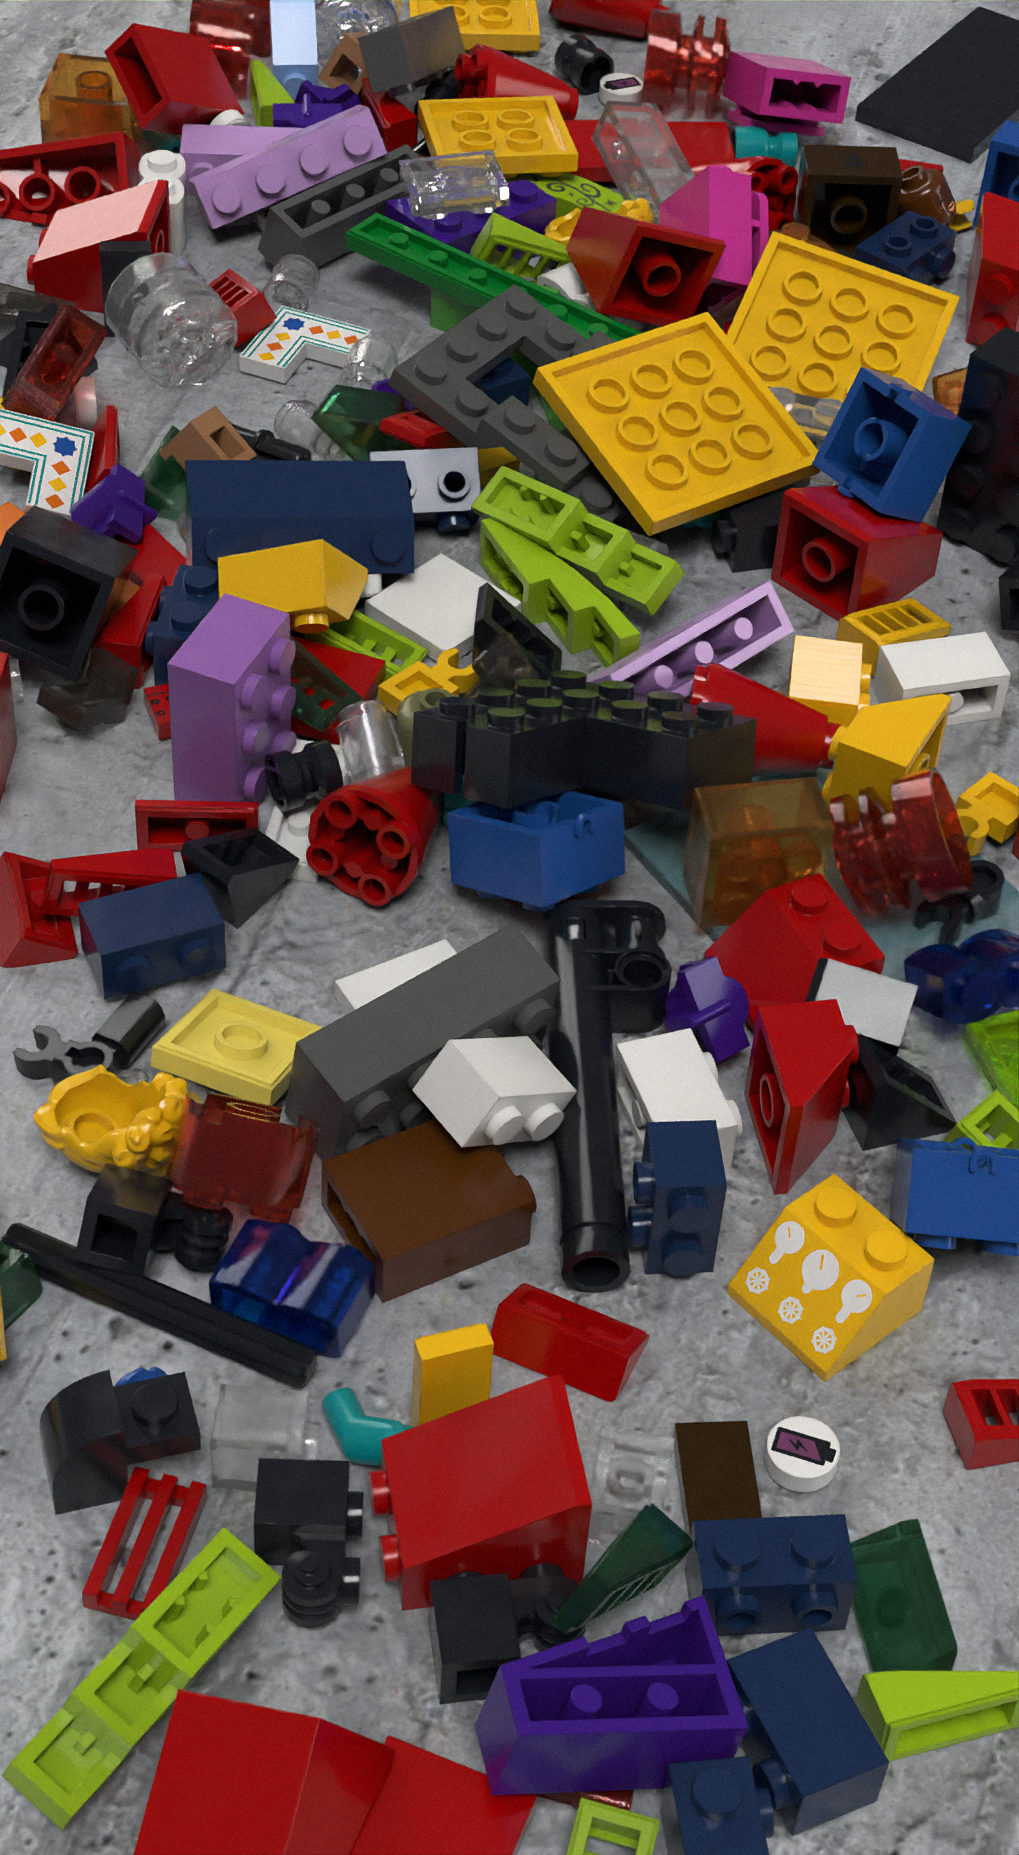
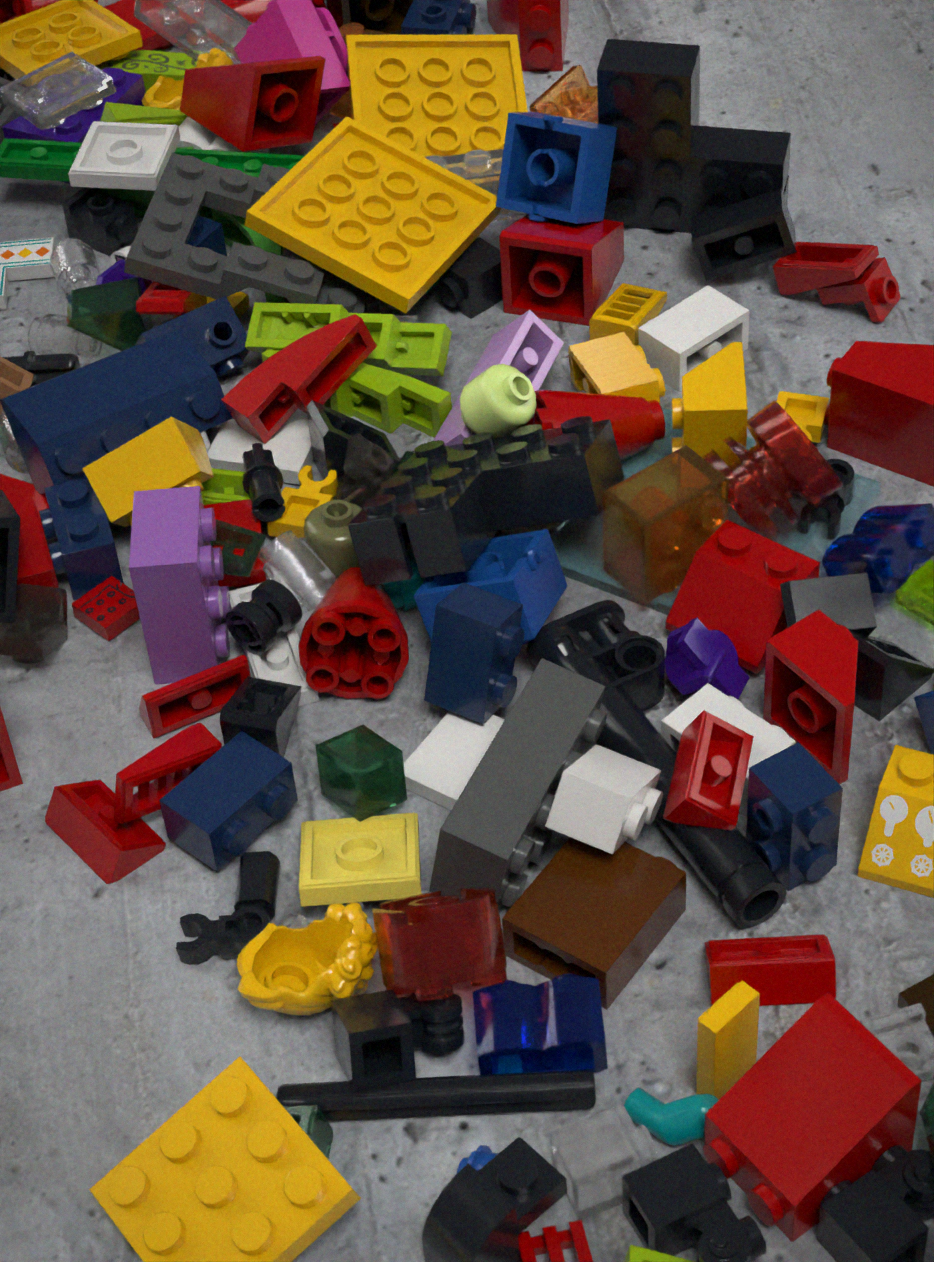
camera: 20 degrees left, 0 degrees up
none -> black brick [62,187,138,257]
none -> white tile [68,121,180,191]
none -> red slope [221,314,377,444]
none -> black axle [242,443,285,522]
none -> clear green brick [315,725,407,822]
none -> dark blue brick [424,582,525,724]
none -> yellowish green head [460,364,537,438]
none -> red slope [663,710,754,831]

